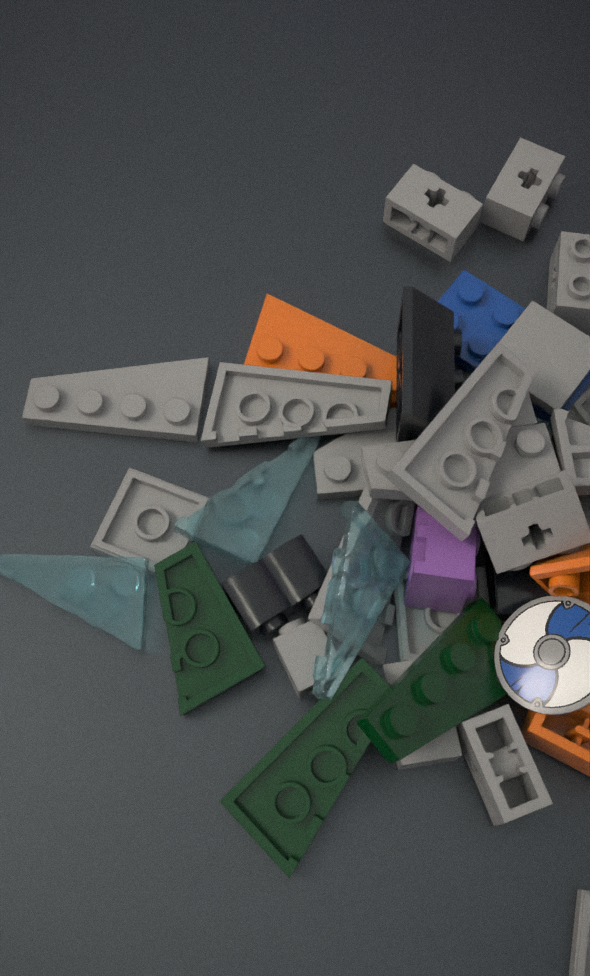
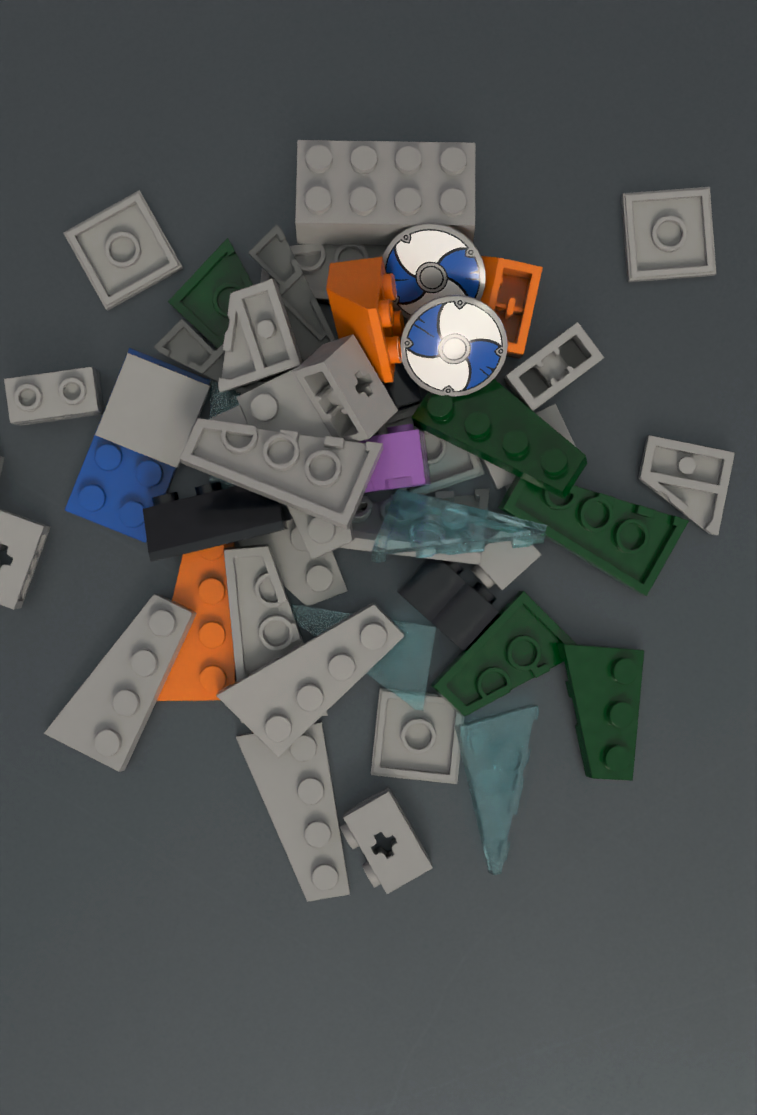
camera: 110 degrees left, 20 degrees up
none -> light grey wing [44,594,197,772]
none -> light grey wing [216,602,405,757]
none -> light grey brick [340,786,433,894]
none -> dark green wing [557,643,644,781]
none -> light grey wing [638,435,735,535]

